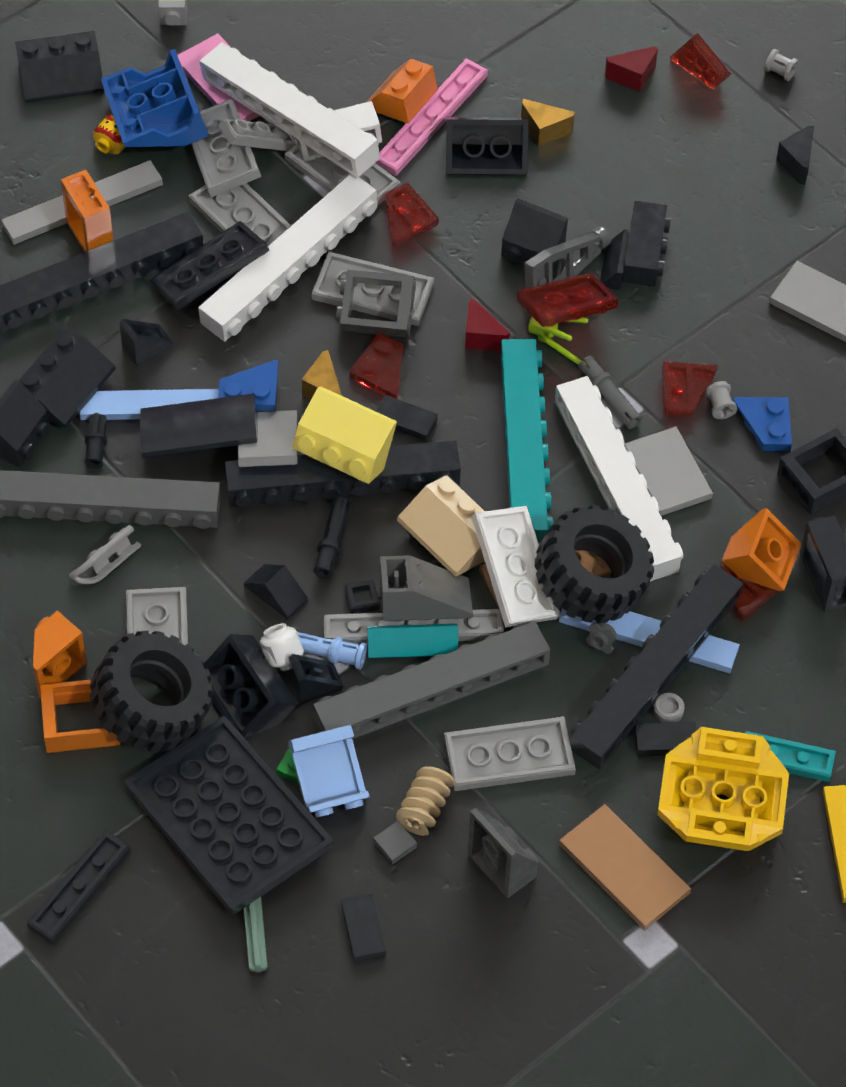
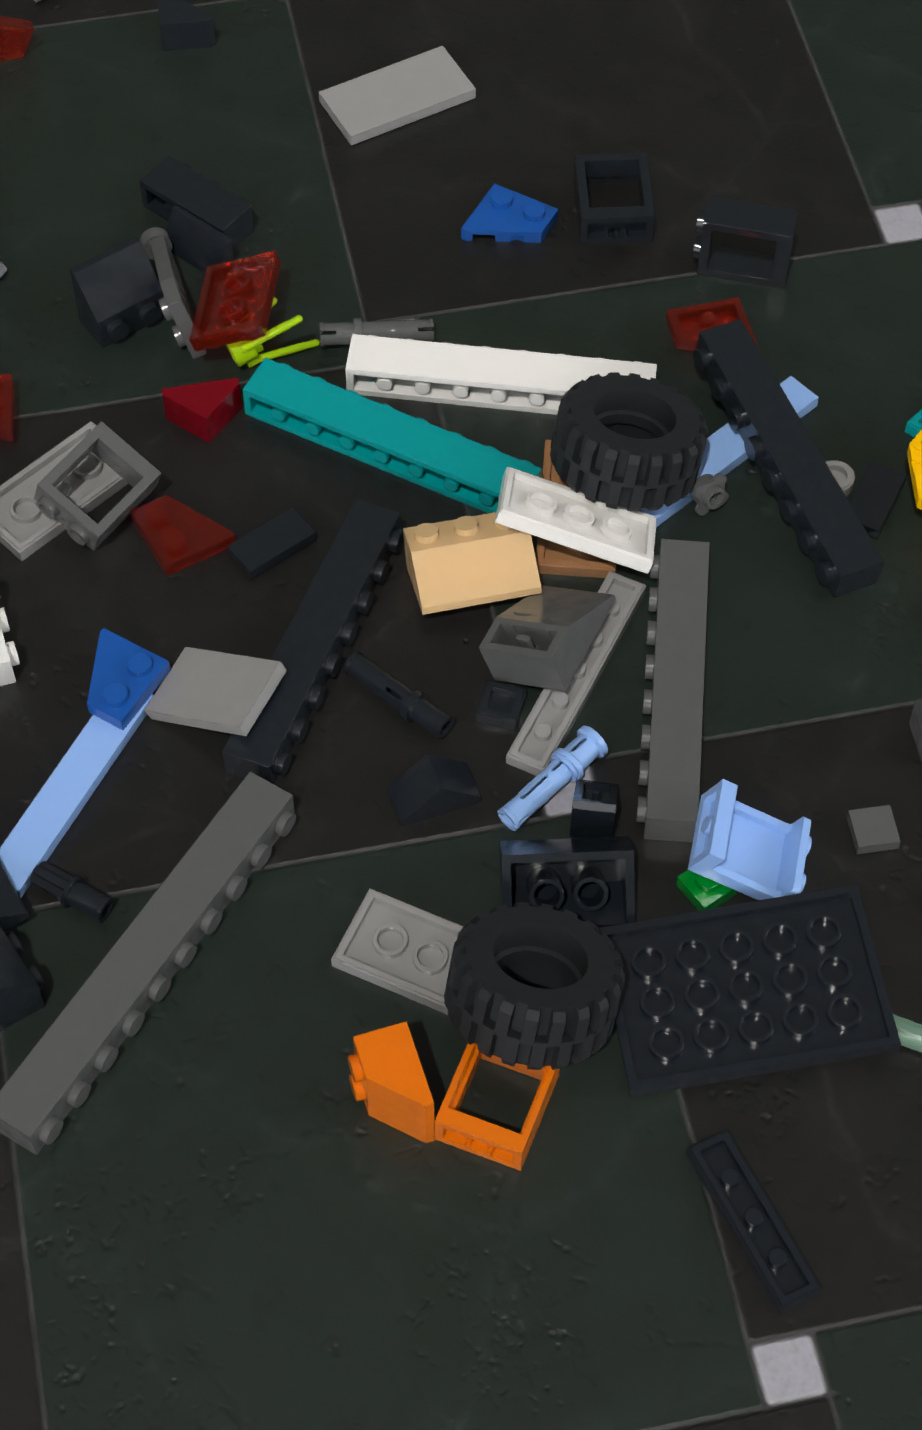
camera: 60 degrees left, 0 degrees up
light grey piece [69,525,141,584] -> none
black slope [140,393,258,458] -> none
white head [260,623,304,671] -> none
light yellow slope [292,386,397,484] -> none
pearl gold slope [302,350,342,400] -> none
teal tile [367,623,458,658] -> none
tan piece [396,766,455,836] -> none
light grey tile [444,716,576,791] -> none
light grey tile [624,427,713,516] -> none
clear red wing [662,362,717,416] -> none
light grey bush [705,381,737,419] -> none
orange slope [722,508,802,591] -> none

